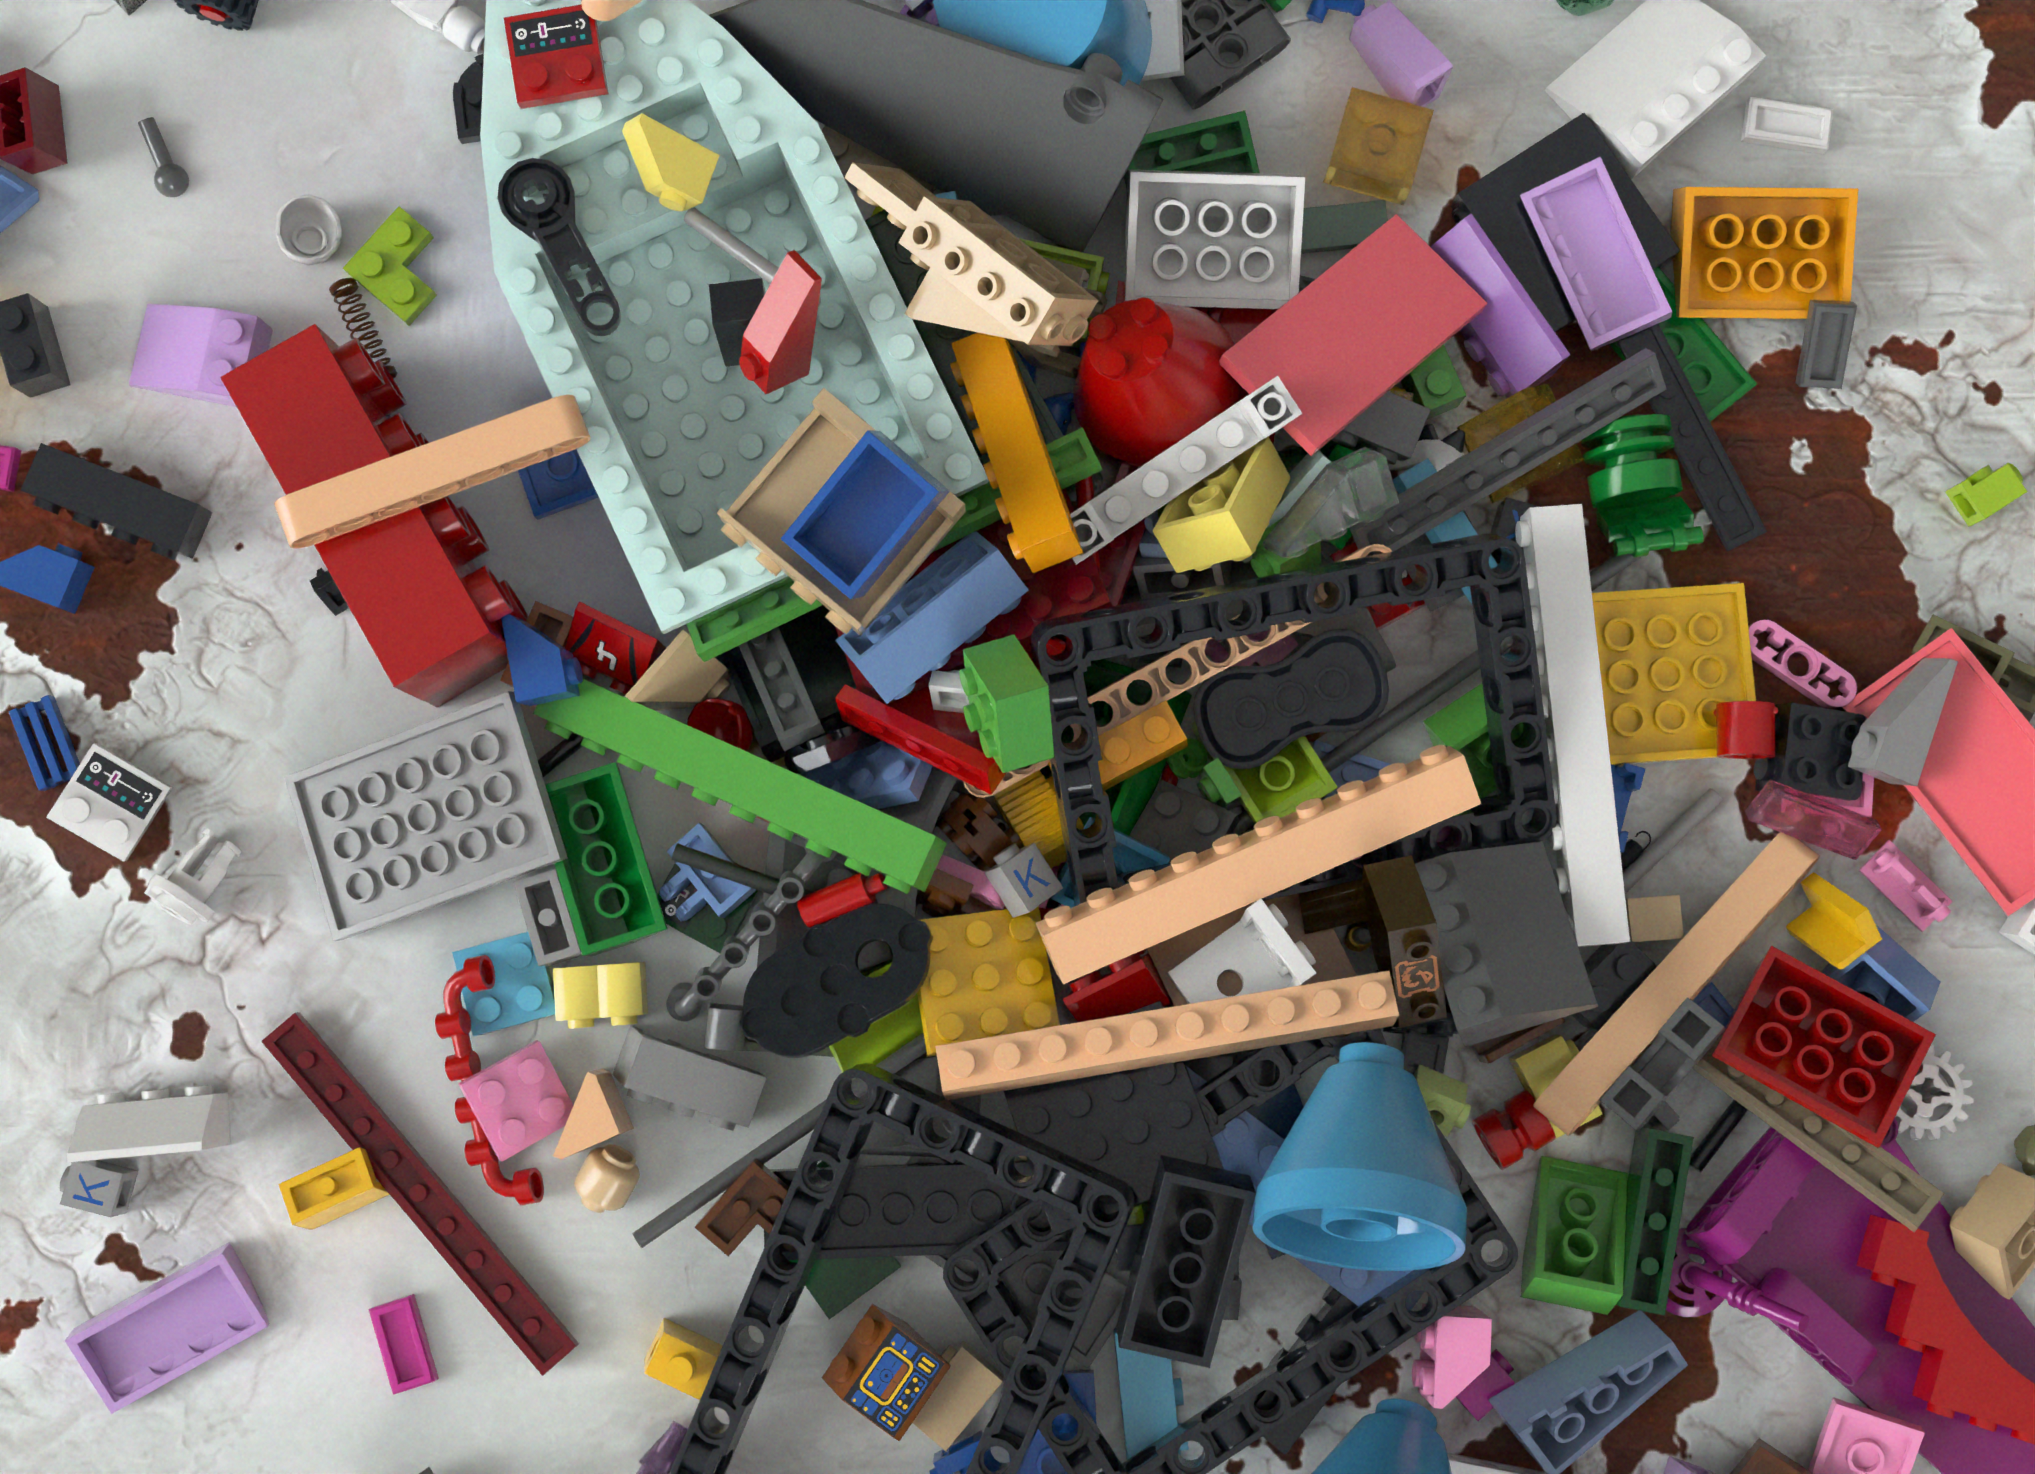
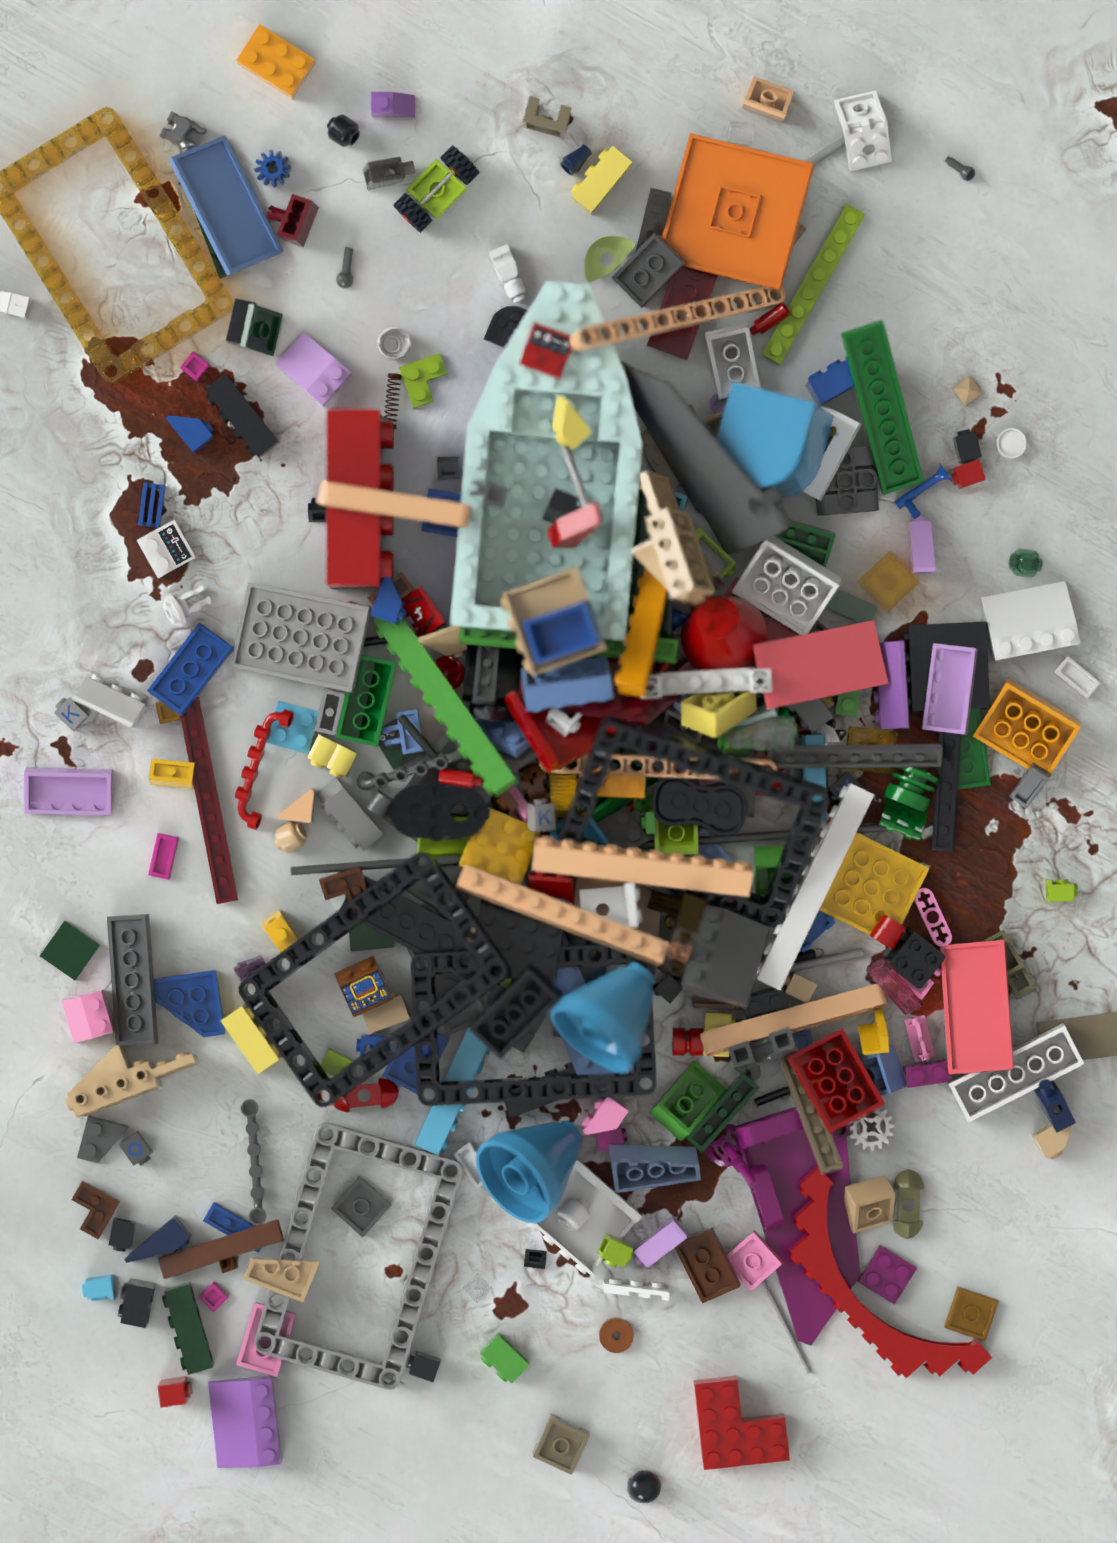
camera: 30 degrees right, 5 degrees up
bright pink plate [458,1040,573,1162] -> none
black beam [497,158,621,336] -> none
bright green brick [959,635,1054,773] -> none
yellowish green brick [1413,1064,1471,1137] -> none
light grey slope [1848,658,1958,786] -> none
none -> blue tile [147,622,234,717]
none -> pearl gold tile [155,702,181,724]
none -> dark green tile [240,304,283,356]
none -> dark grey plate [437,456,459,479]
none -> dark grey plate [469,481,509,509]
none -> magenta brick [903,1059,951,1088]

